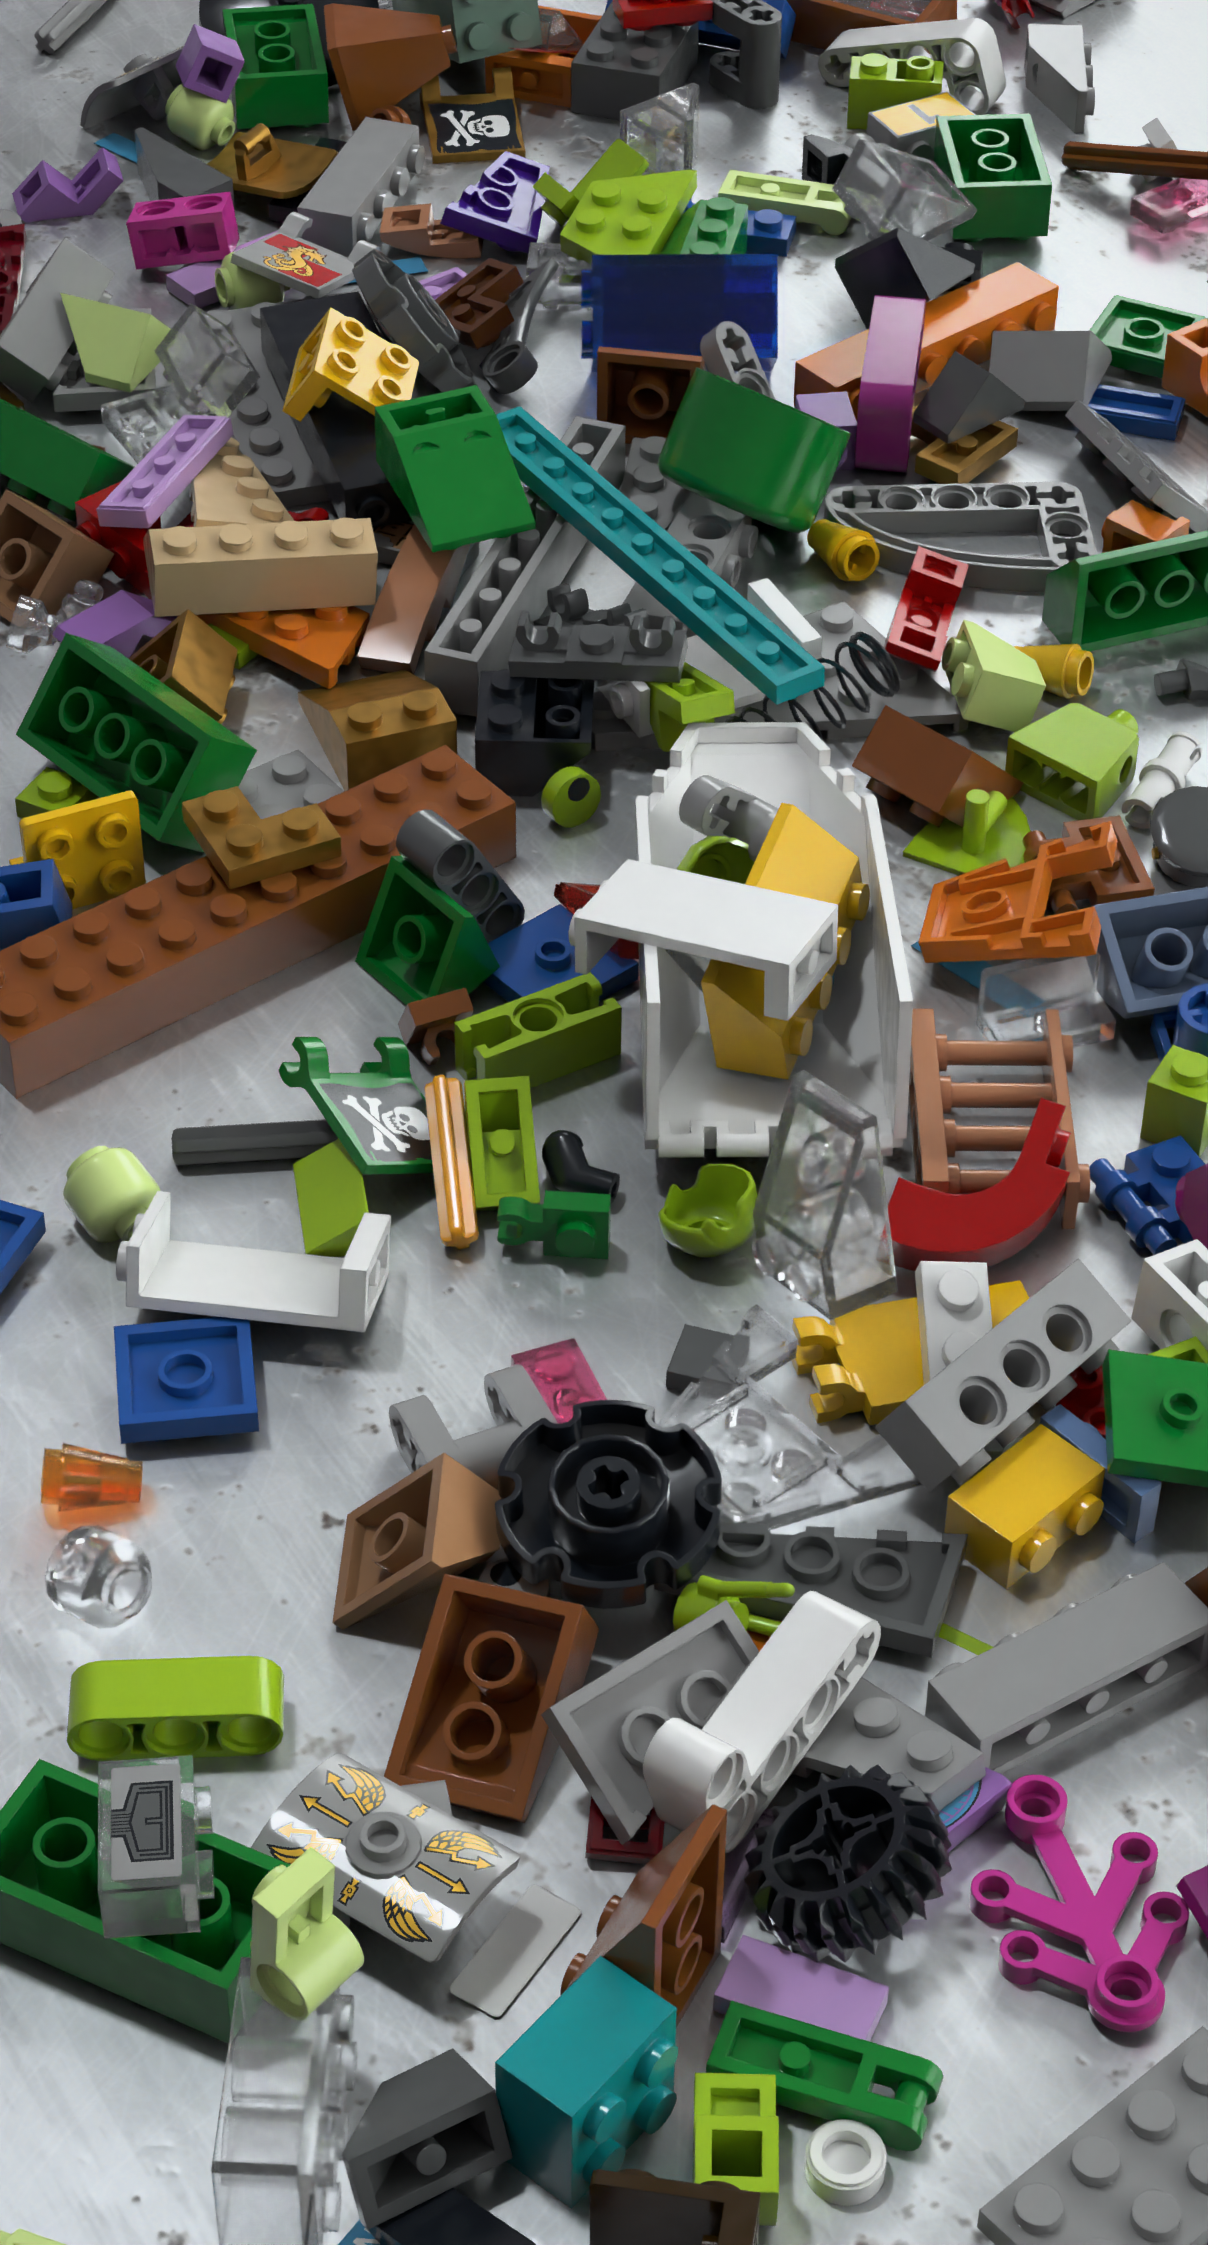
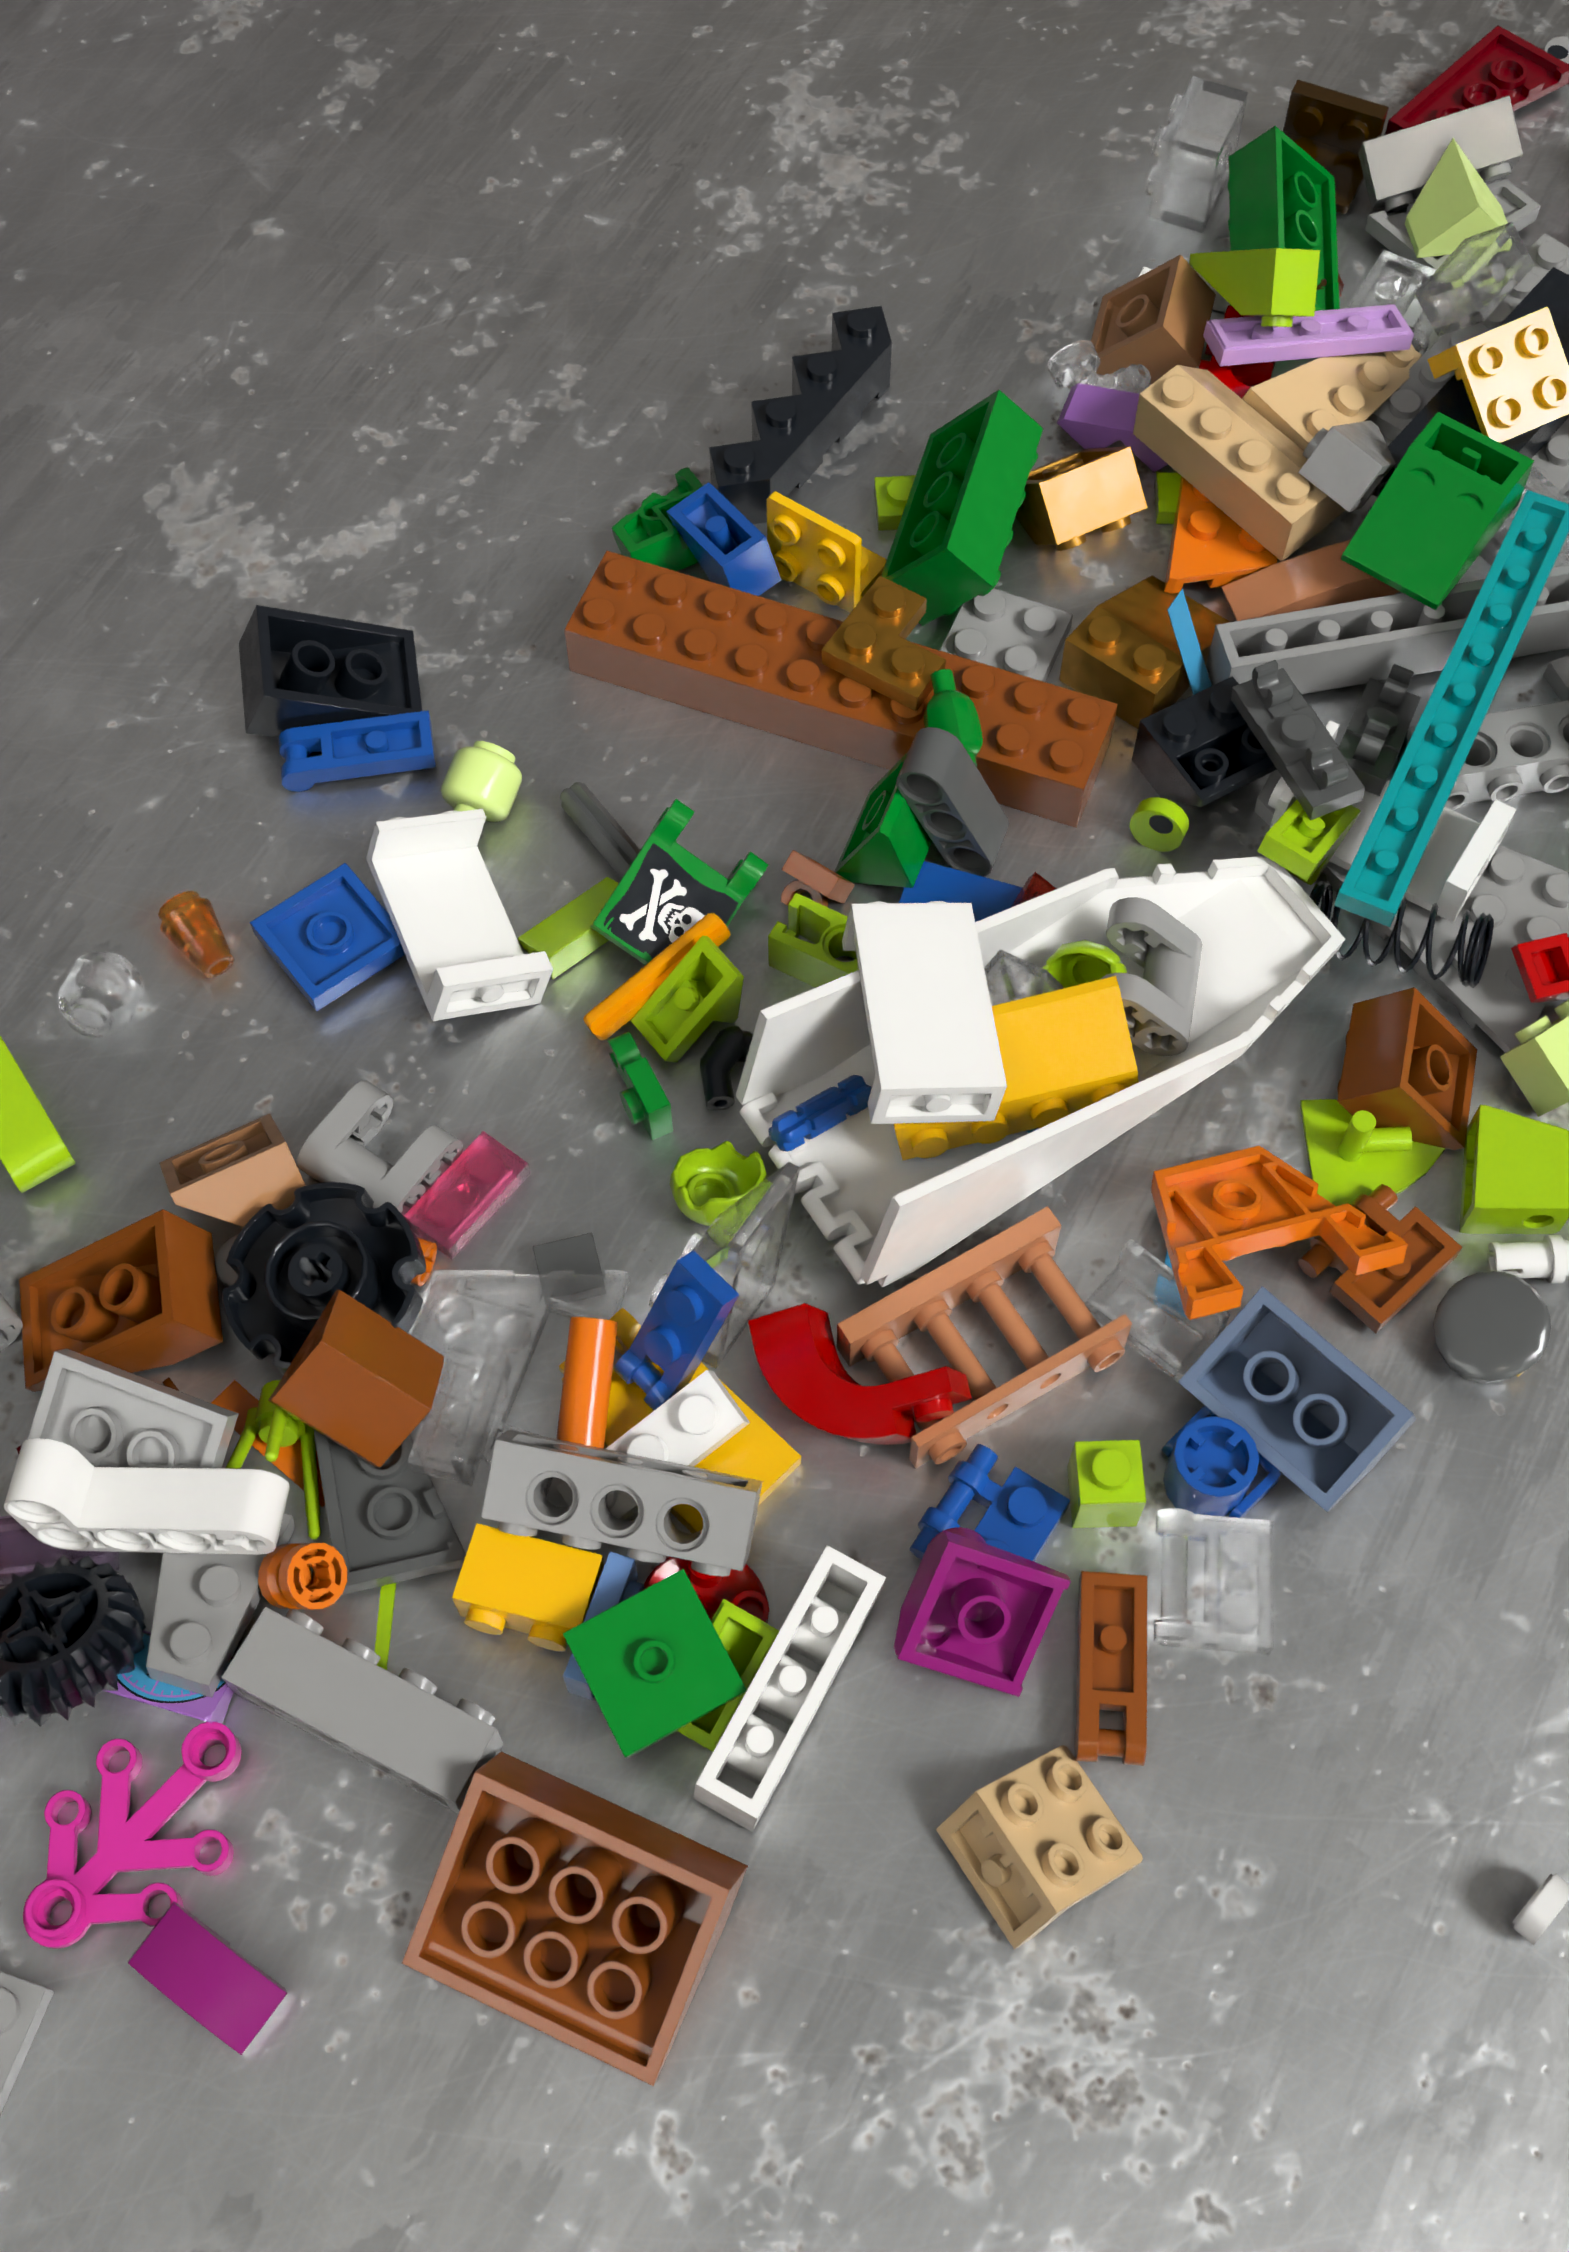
camera: 60 degrees right, 20 degrees up
none -> orange wheel [258,1543,347,1609]
none -> dark orange slope [268,1290,445,1468]
none -> clear panel [407,1341,512,1486]
none -> orange piece [556,1317,618,1449]
none -> blue plate [614,1250,740,1410]
none -> blue axle [768,1075,872,1152]
none -> green plant [924,669,983,767]
none -> dark azure sticker [1167,588,1211,695]
none -> lime slope [1189,248,1320,327]
none -> light grey slope [1298,420,1396,512]

